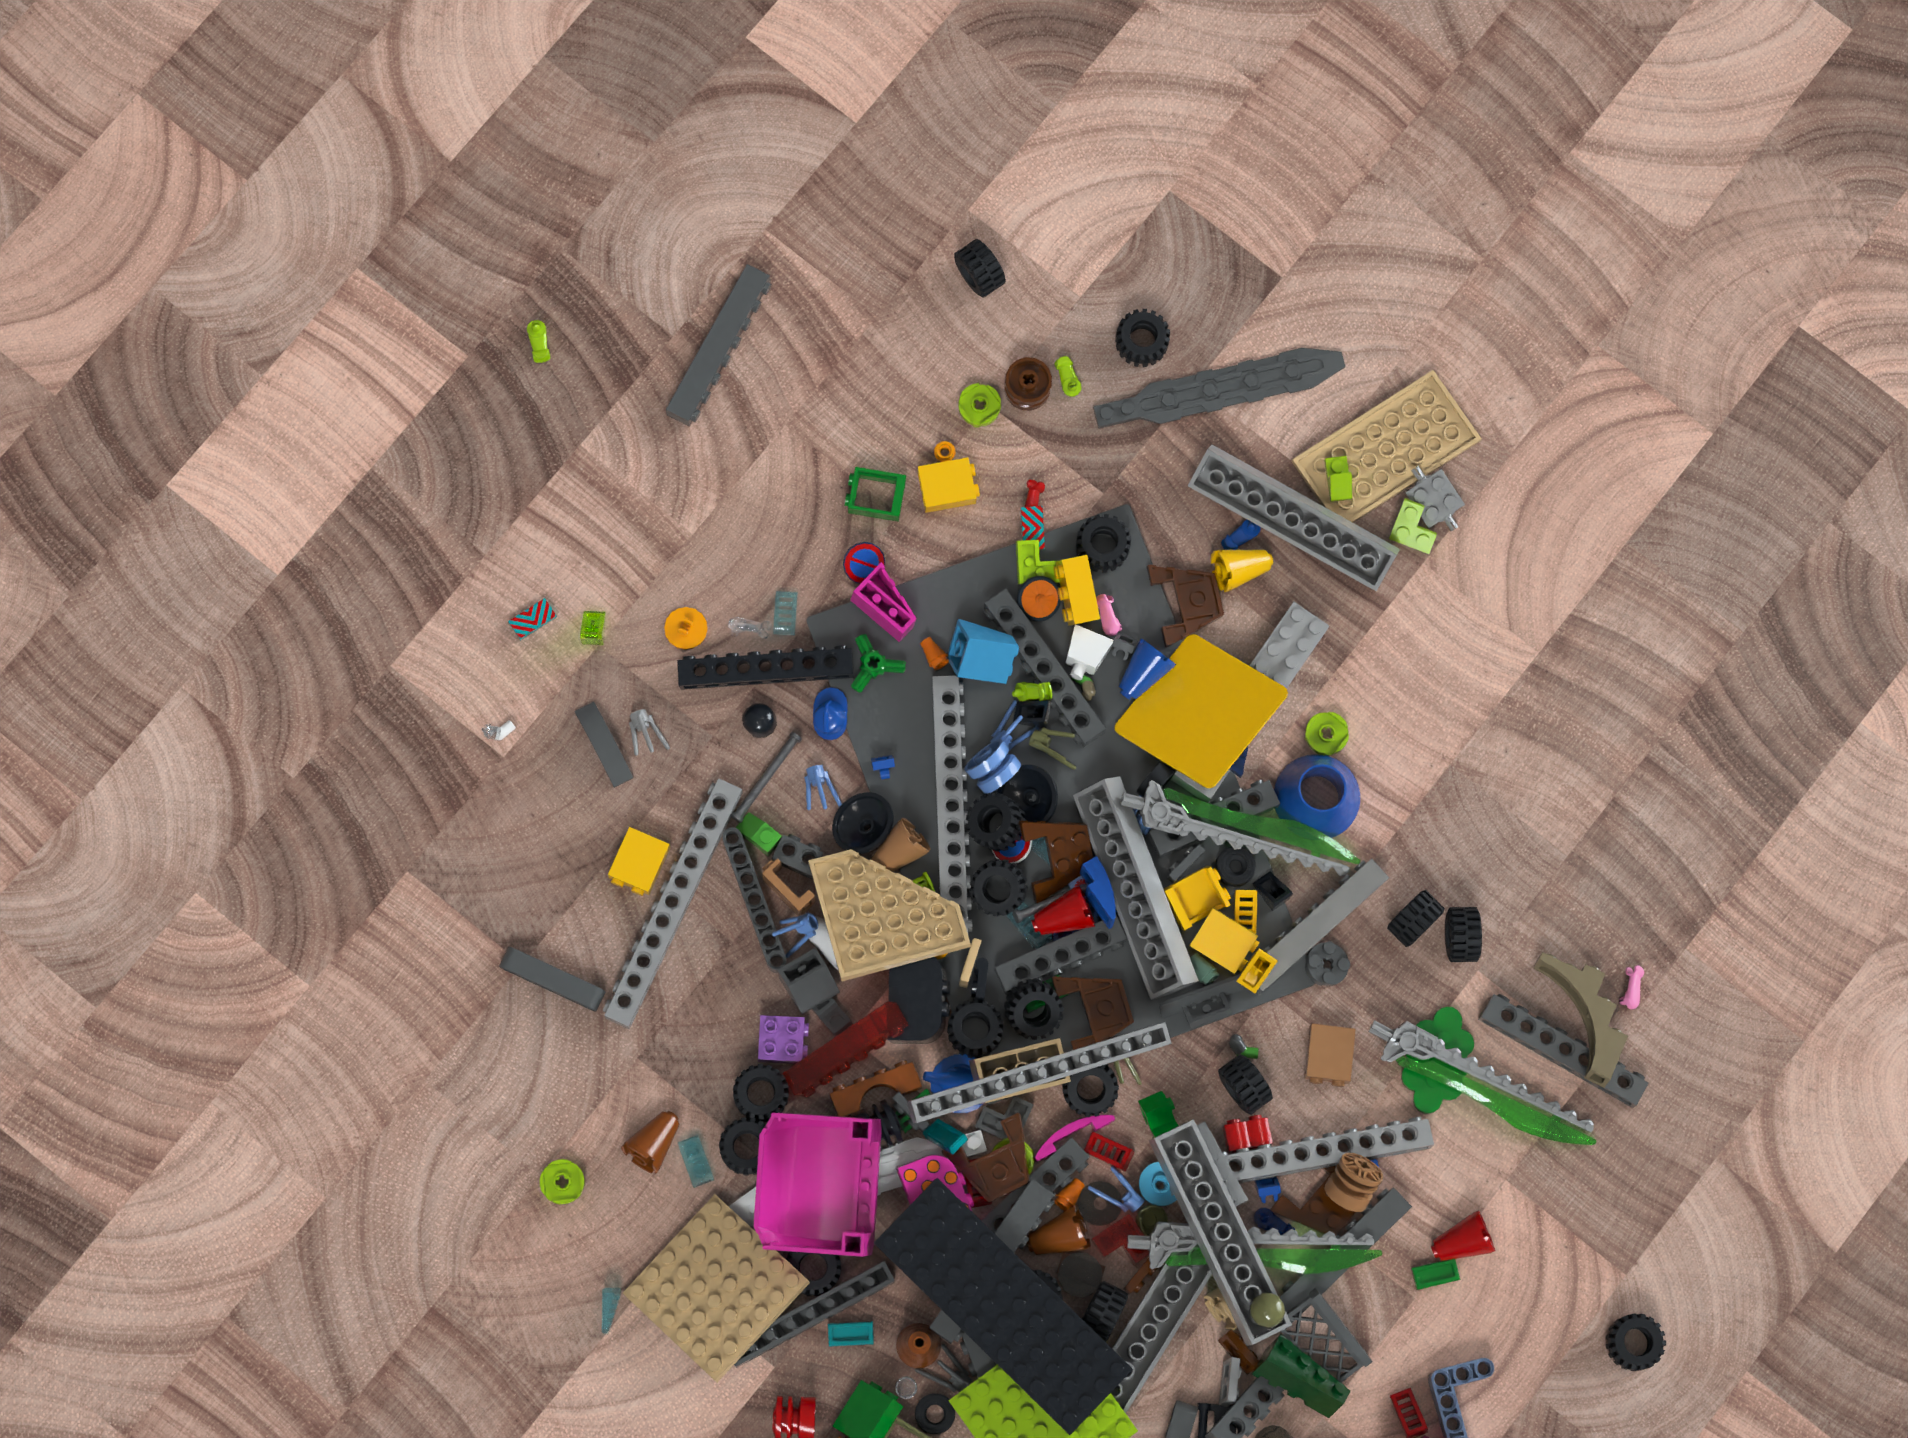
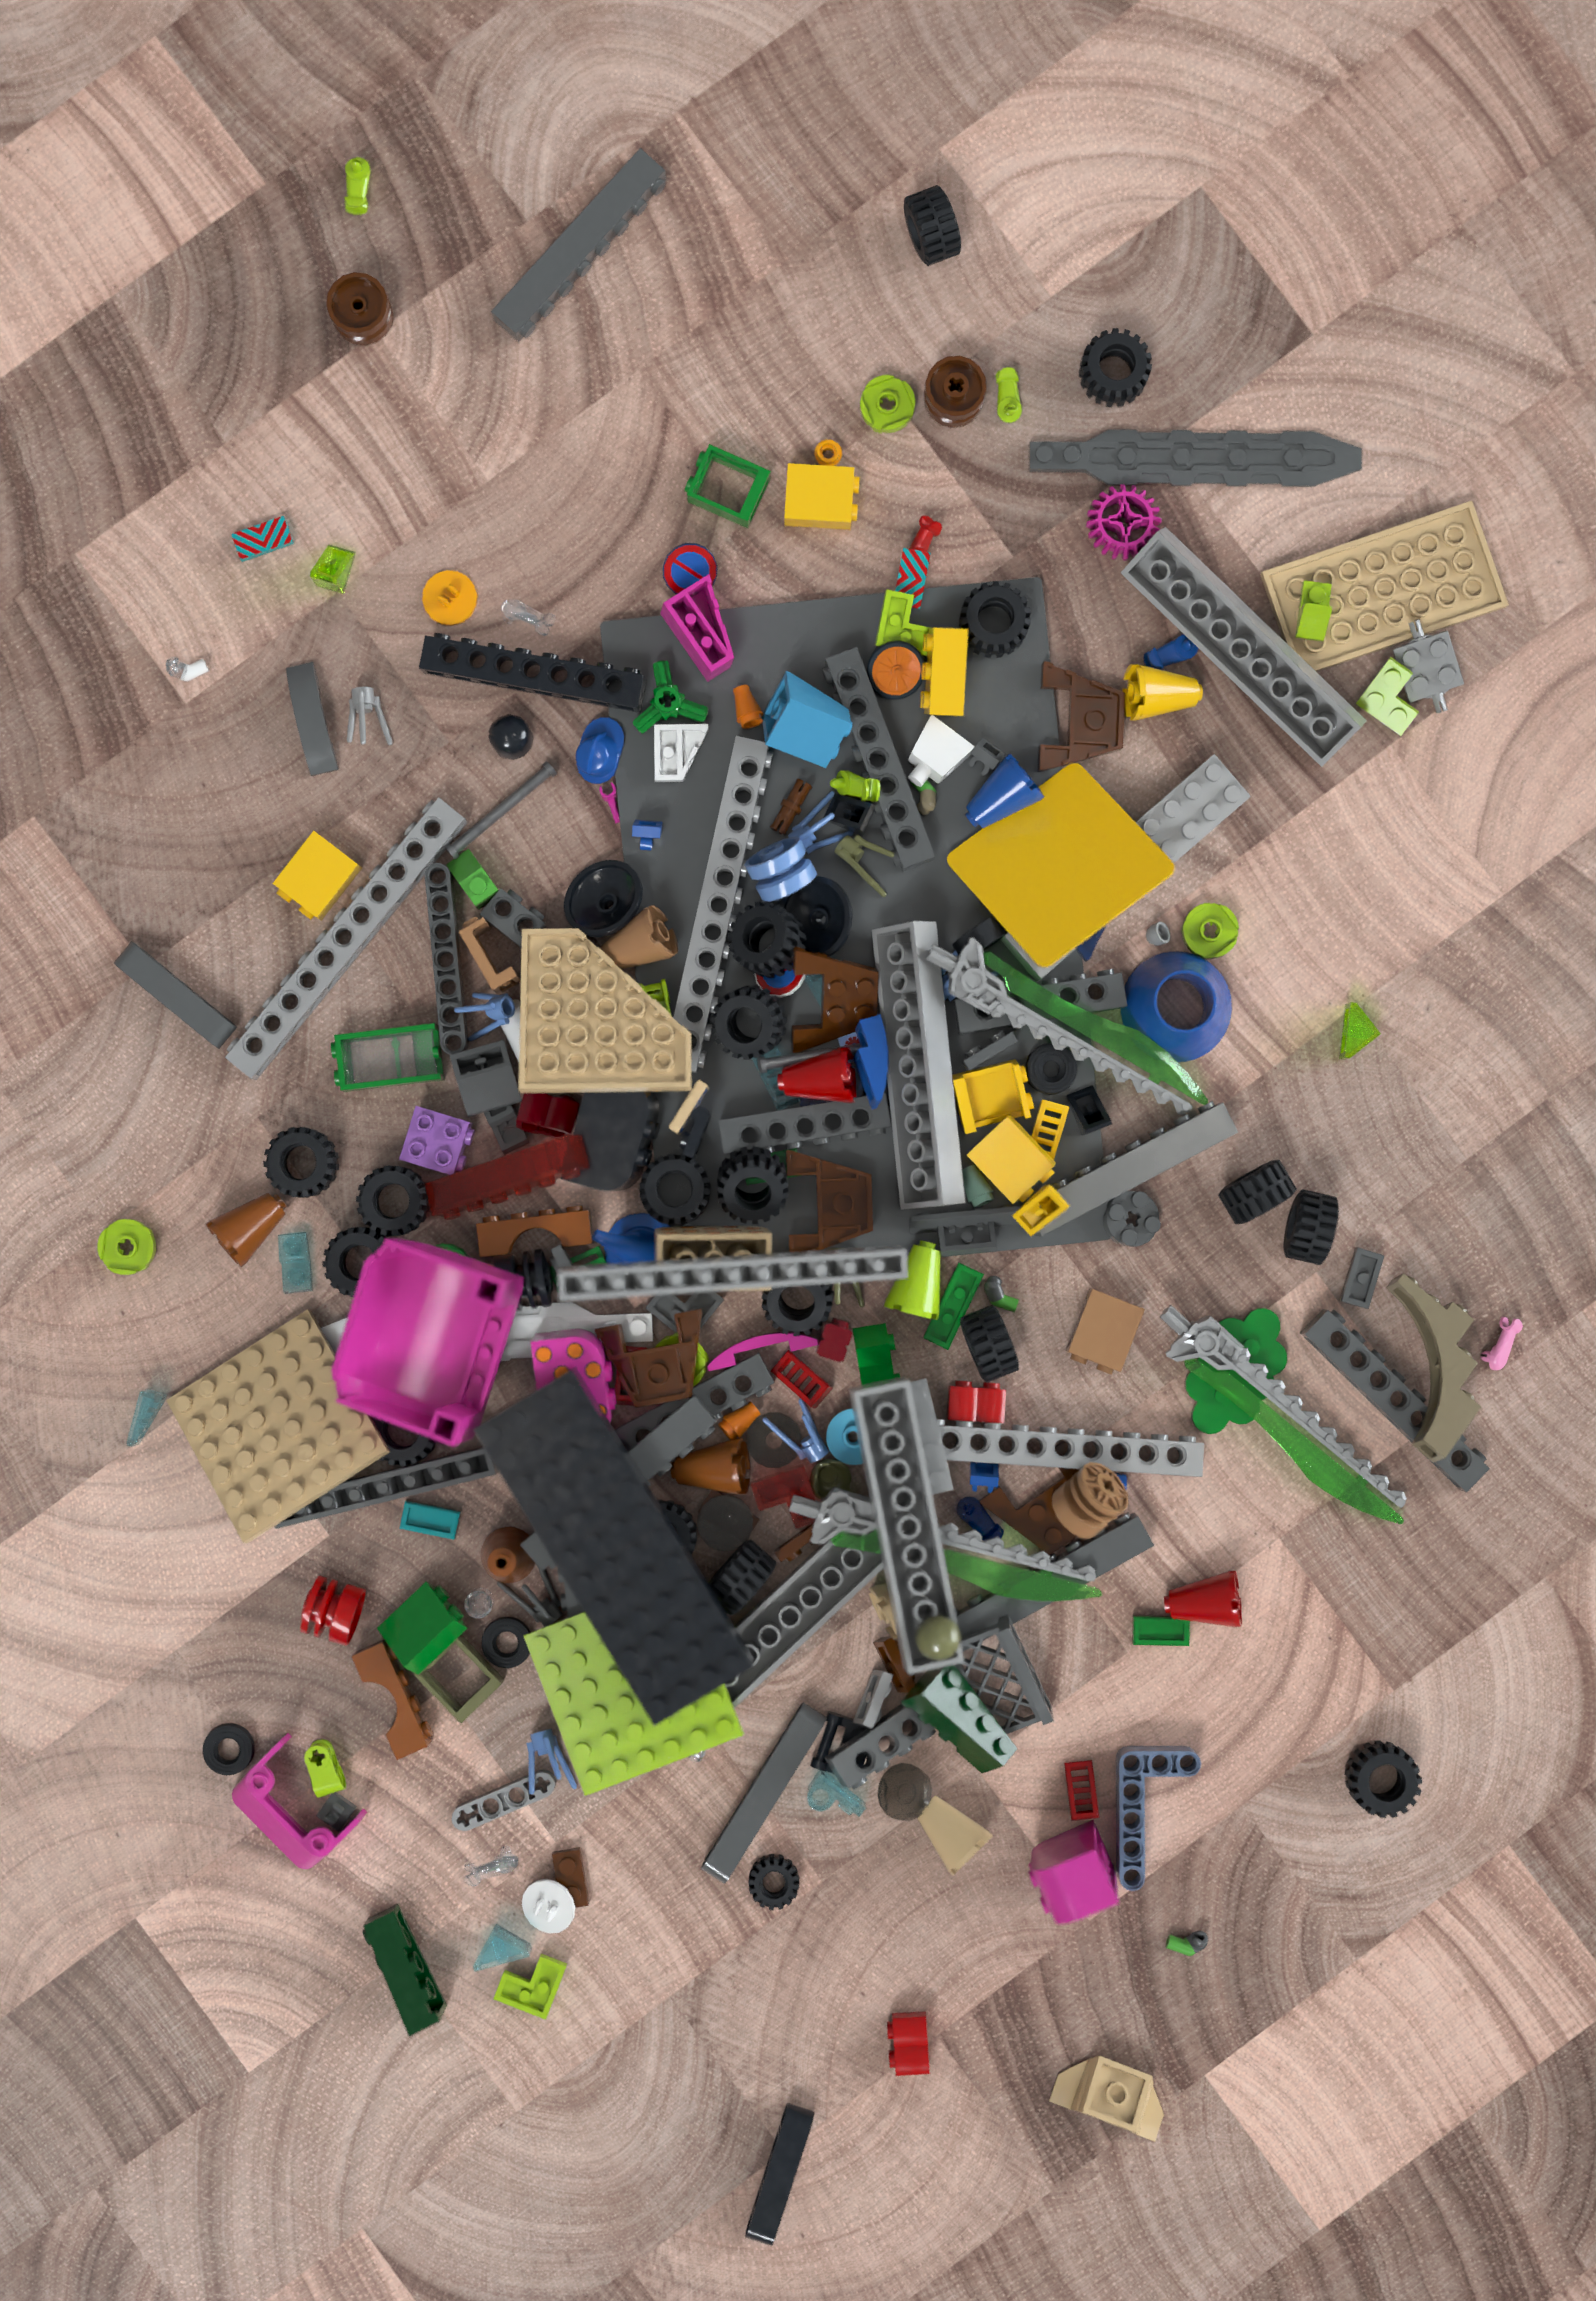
camera: 20 degrees right, 10 degrees up
clear light blue slope [773,591,798,635] -> none
medium blue plant [804,765,842,810] -> none
teal tile [923,1119,968,1155] -> none
bright pink piece [1096,594,1122,636] -> none
none -> black tyre [263,1127,339,1198]
none -> reddish brown wheel [326,272,393,346]
none -> clear door [331,1023,445,1092]
none -> dark red brick [516,1093,579,1141]
none -> dark pink hand [599,783,620,824]
none -> white wing [654,724,708,782]
none -> reddish brown pin [770,778,813,836]
none -> dark red brick [816,1317,853,1363]
none -> lime cone [884,1240,941,1320]
none -> green tile [923,1262,984,1350]
none -> dark pink gear [1086,484,1162,561]
none -> light grey hinge [1146,922,1170,946]
none -> clear neon green slope [1339,1002,1381,1060]
none -> dark grey plate [1340,1247,1384,1309]

